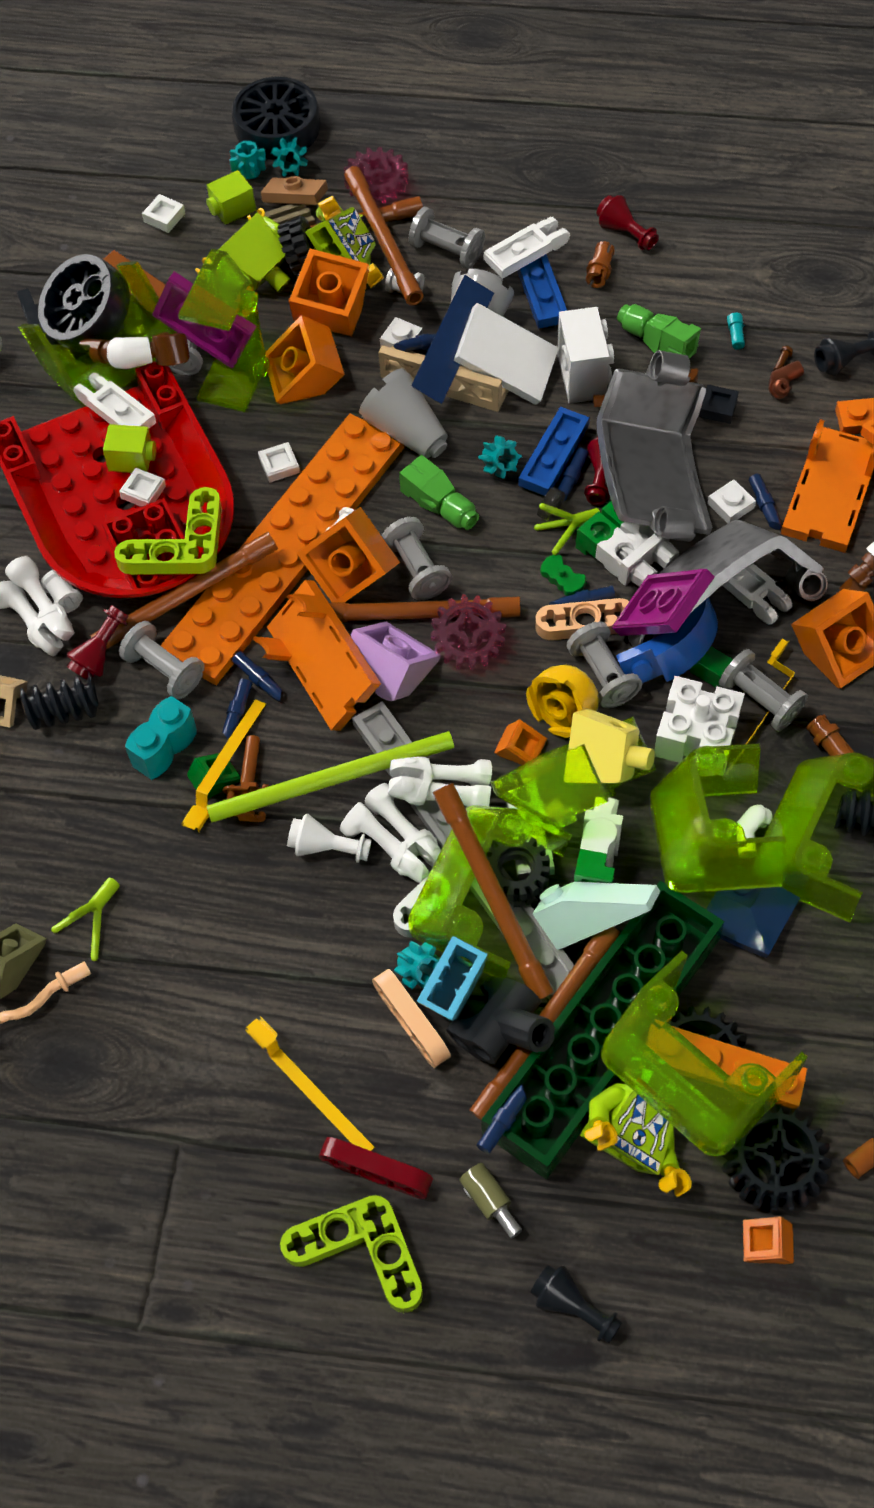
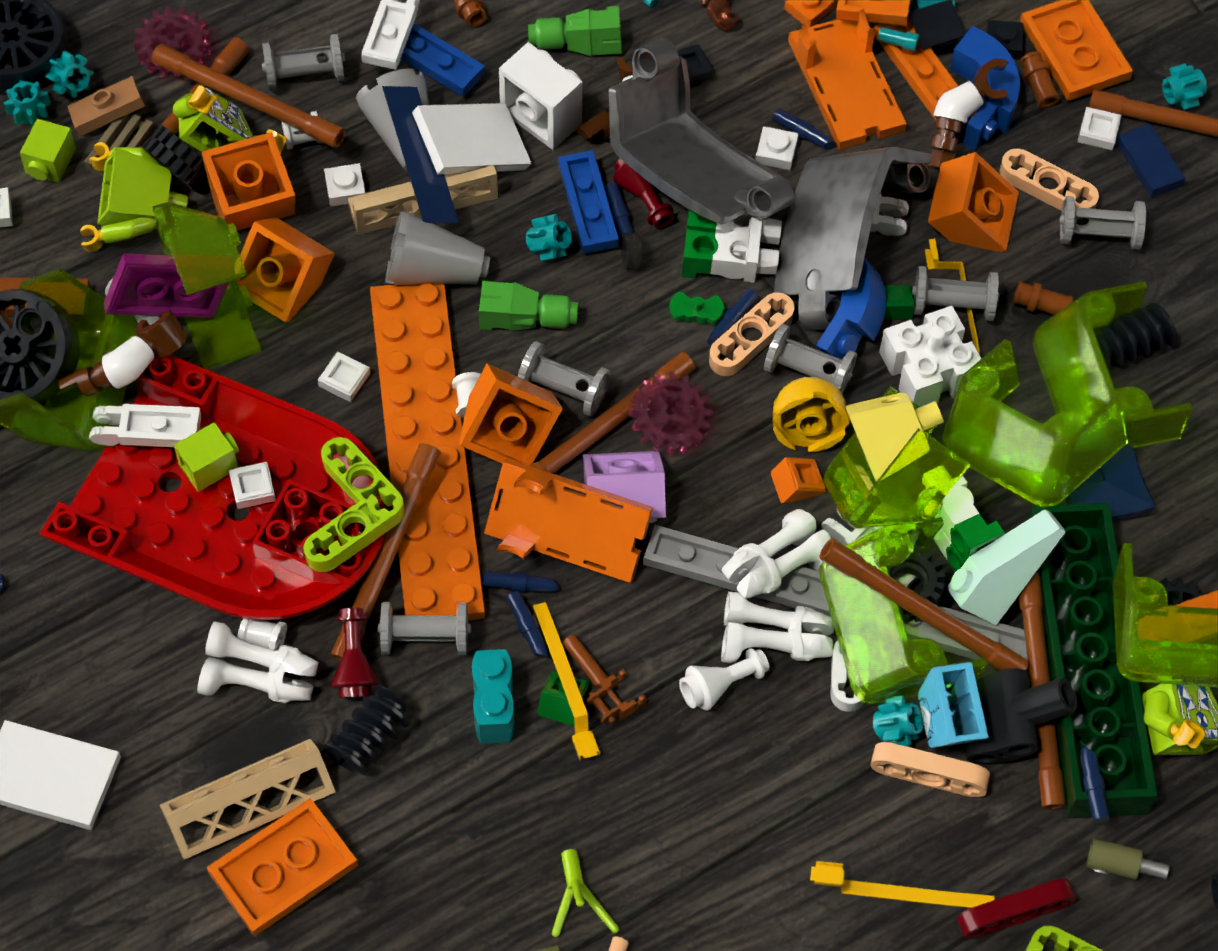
camera: 45 degrees left, 0 degrees up
lime piece [206,731,454,823] -> none
dark blue piece [394,333,436,352] -> none
lime plant [534,503,600,555] -> none
magenta tile [612,569,715,636] -> none
white arm [735,805,773,856] -> none

